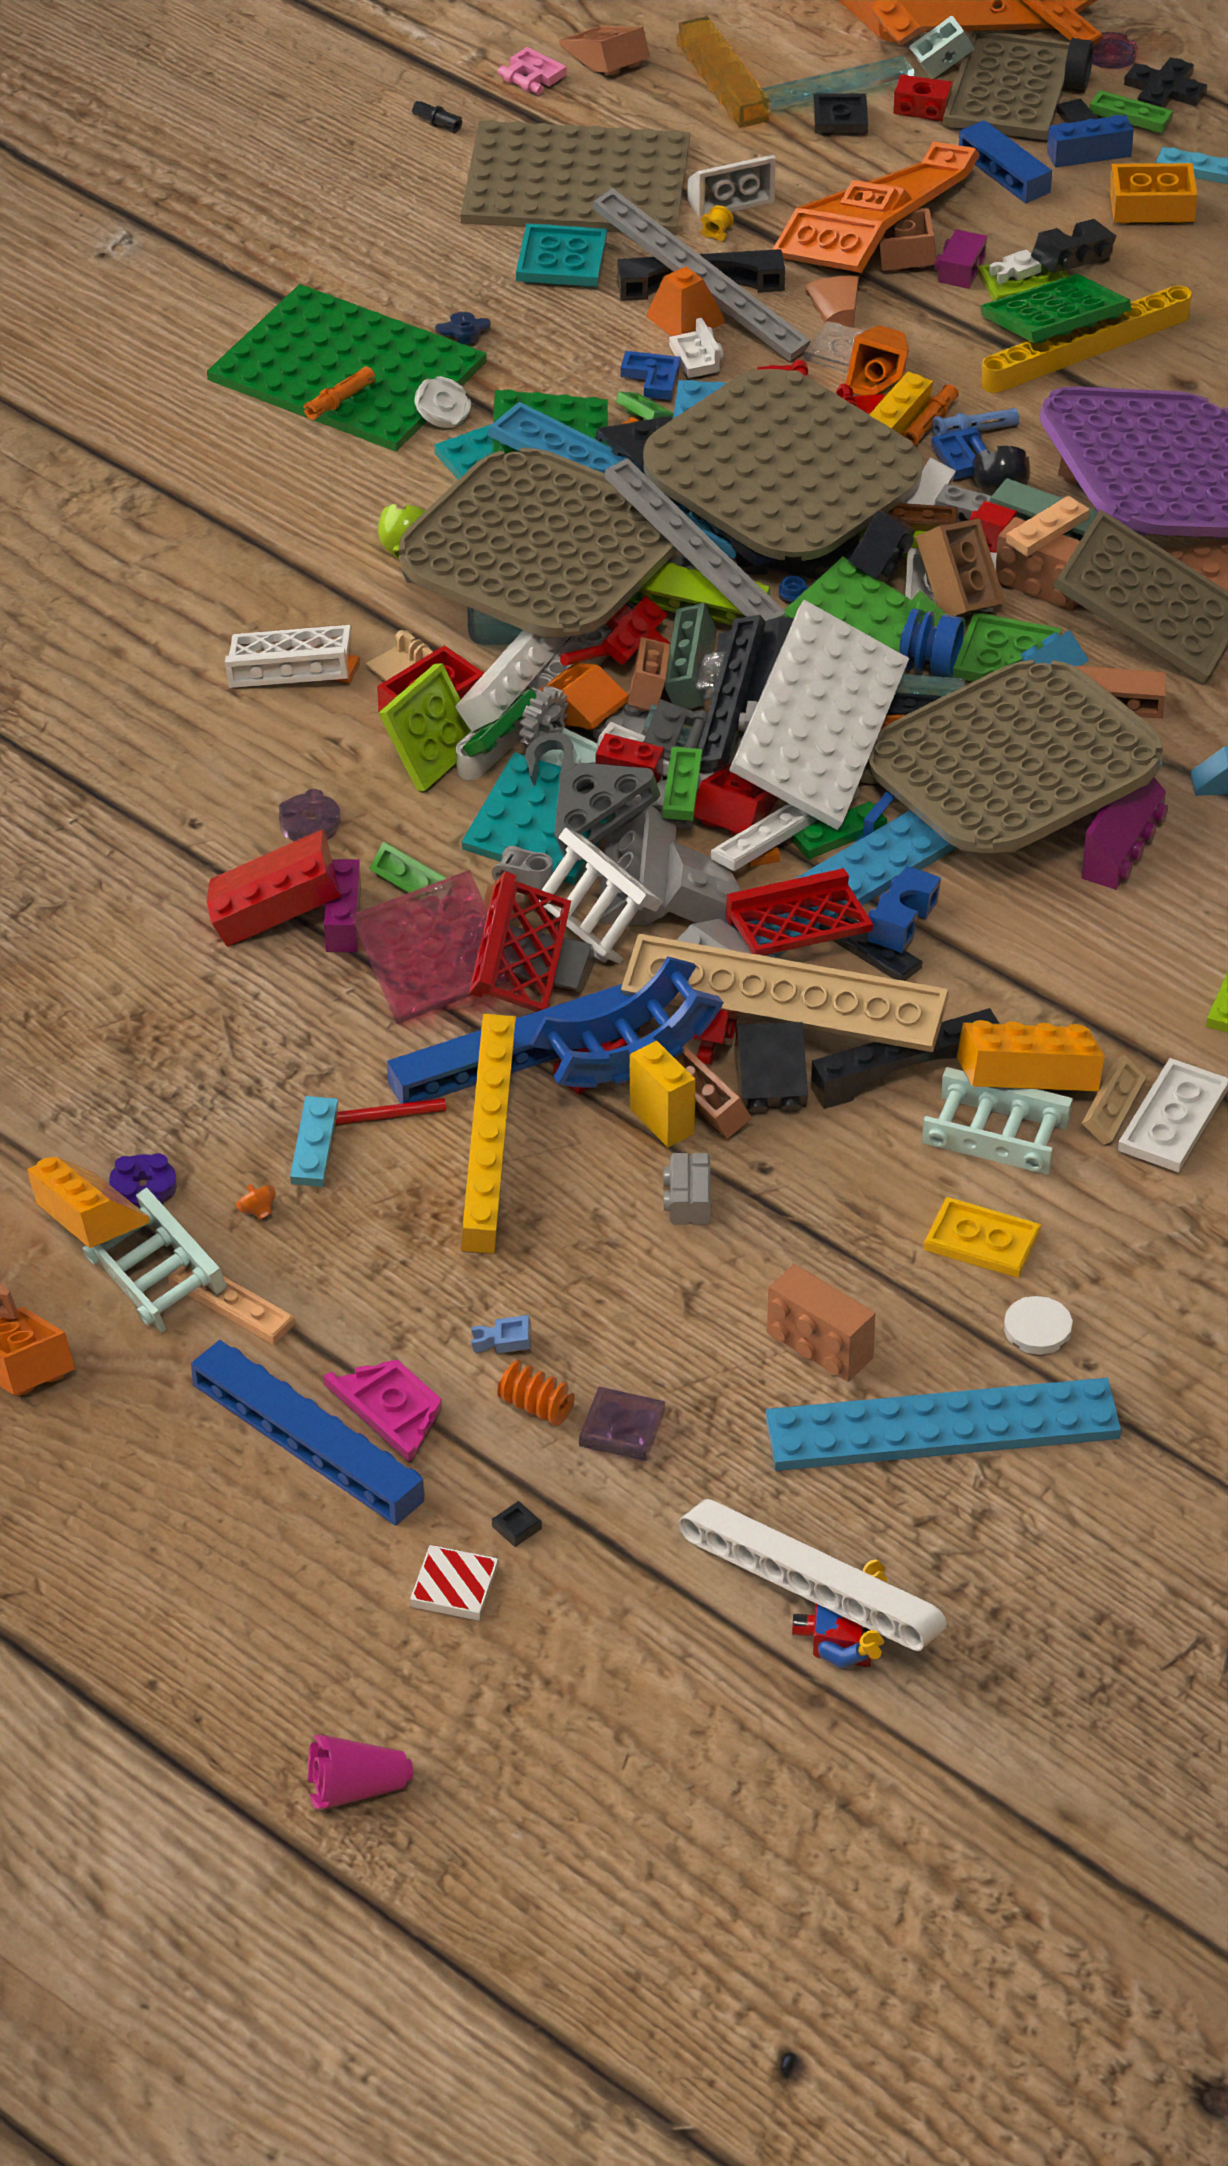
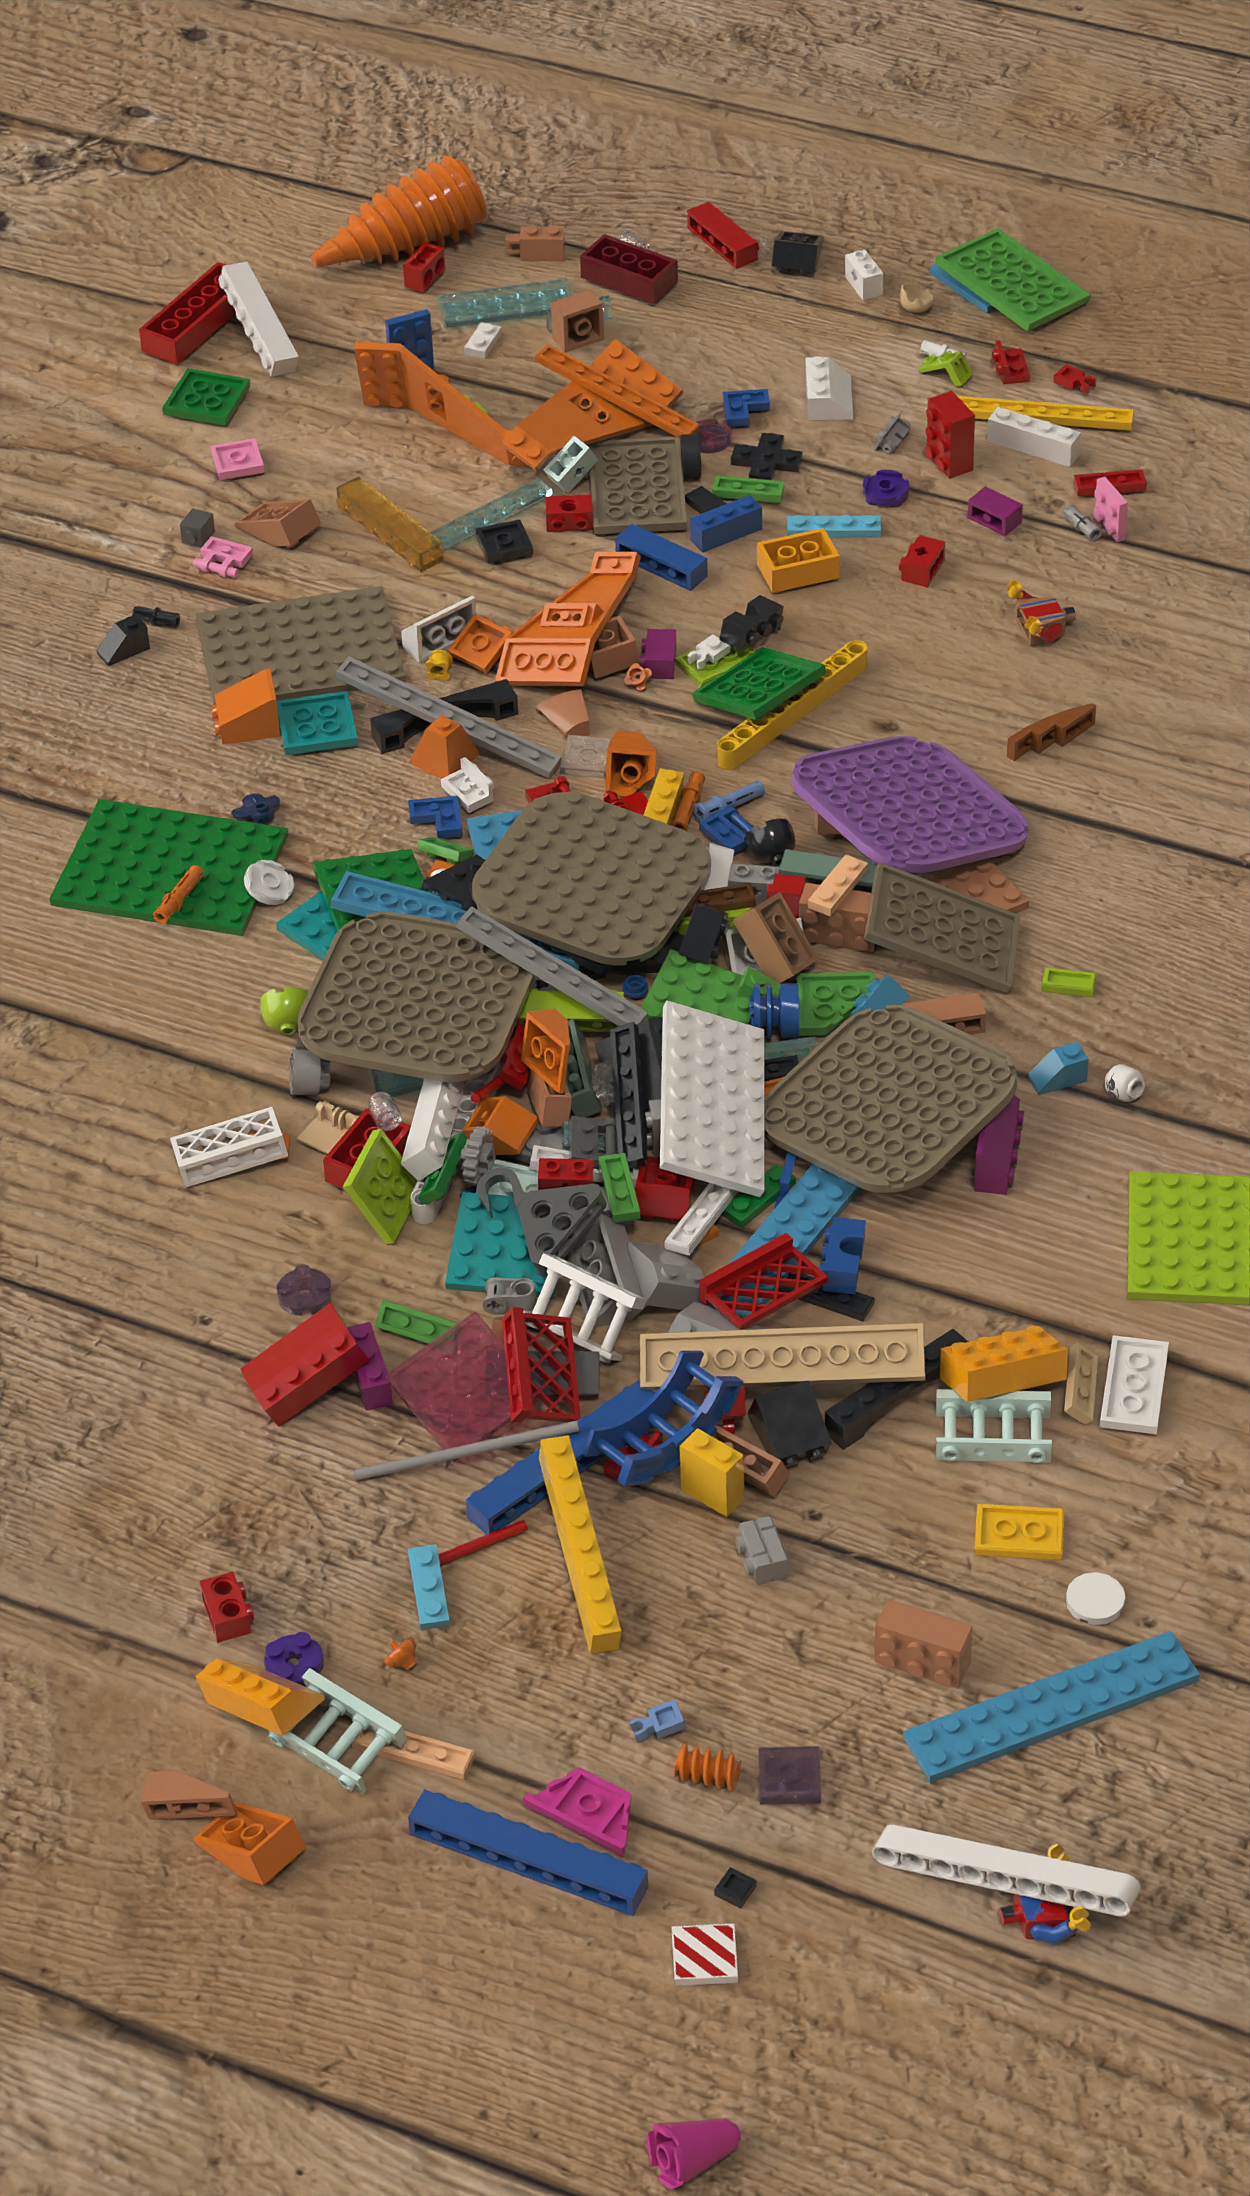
camera: 15 degrees left, 0 degrees up
none -> black slope [96,614,150,667]
none -> dark grey brick [180,508,215,548]
none -> red brick [199,1571,254,1643]
none -> orange slope [211,668,280,745]
none -> light grey piece [289,1050,330,1095]
none -> light grey piece [354,1420,580,1481]
none -> clear brick [368,1092,402,1131]
none -> orange plate [447,614,513,674]
none -> orange slope [521,1009,570,1094]
none -> orange plate [624,663,652,691]
none -> blue plate [723,389,770,427]

